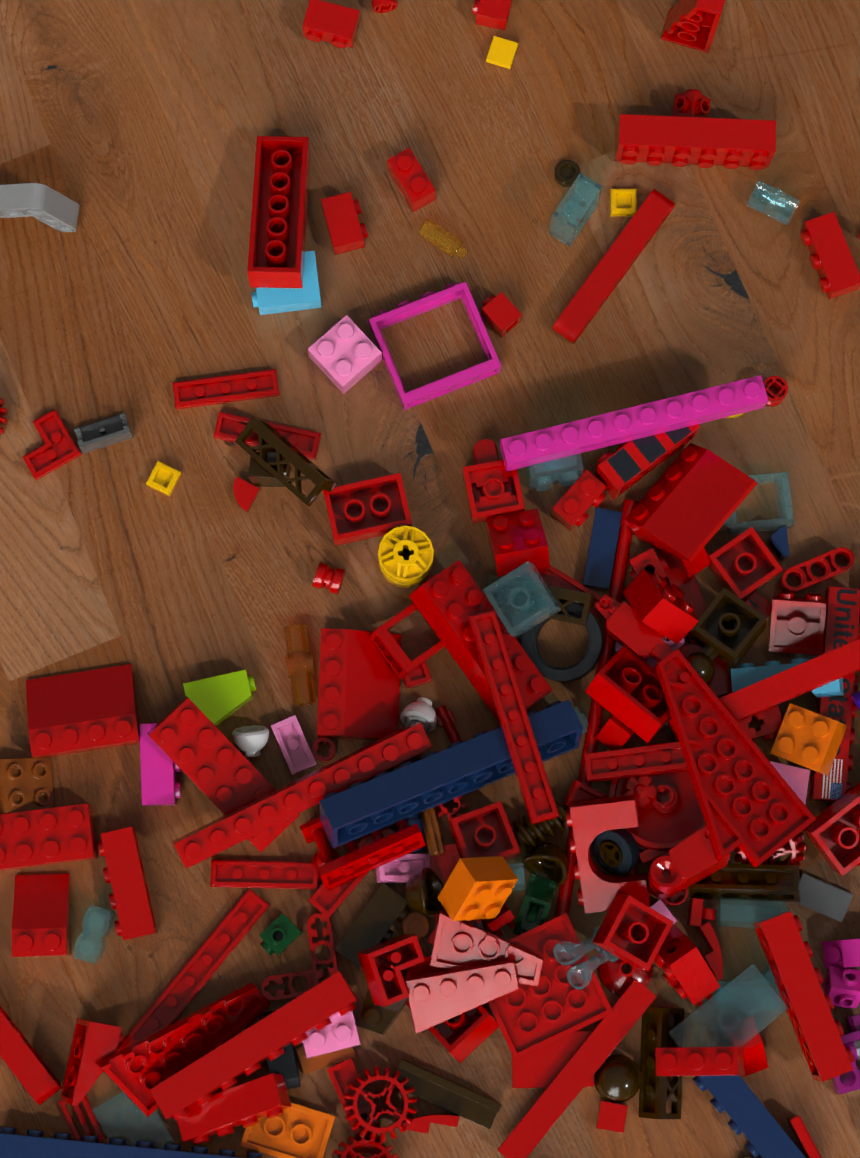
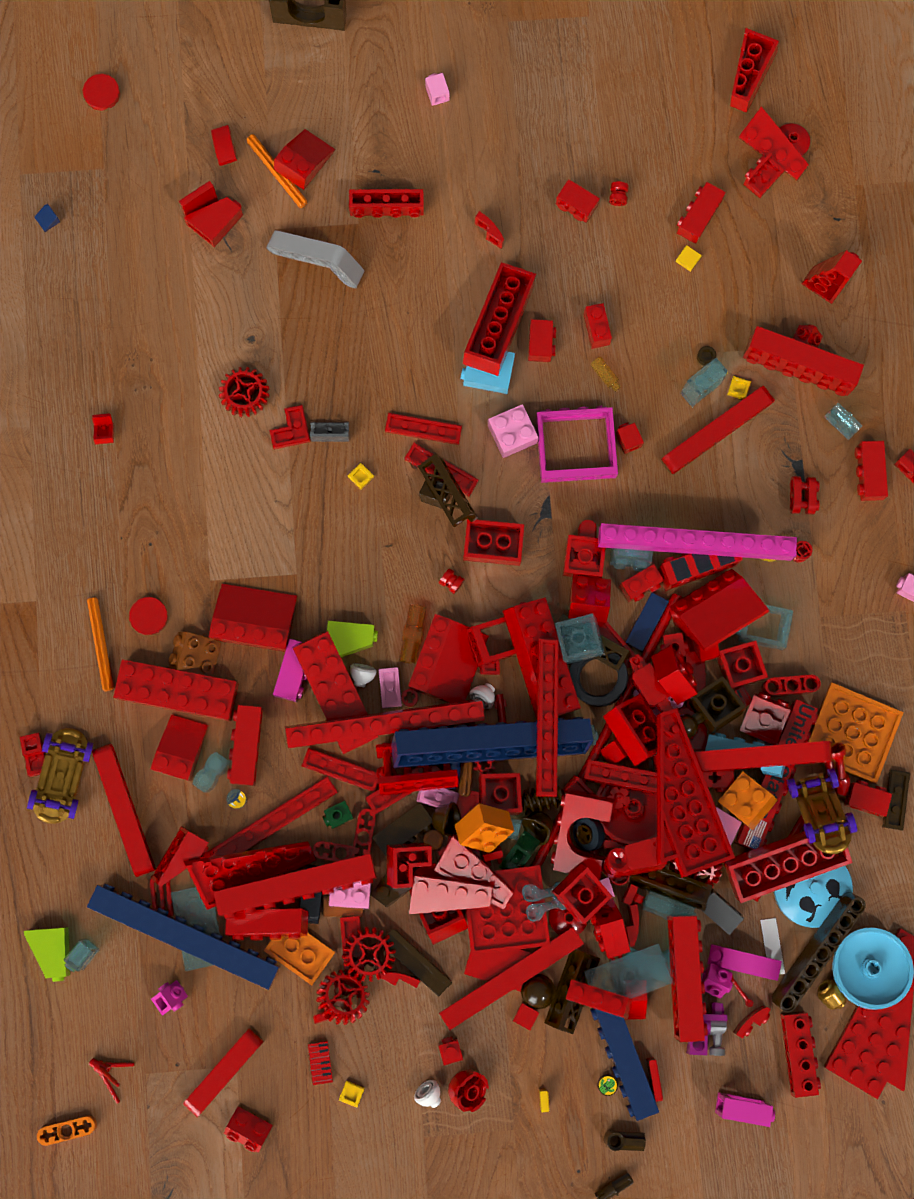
camera: 15 degrees right, 0 degrees up
red tile [233,476,260,513] -> none
yellow wheel [378,526,434,588] -> none
dark blue slope [767,525,789,561] -> none
none -> tile [227,789,247,809]
none -> red brick [349,189,424,218]
none -> red slope [475,211,504,249]
none -> red brick [790,476,820,515]

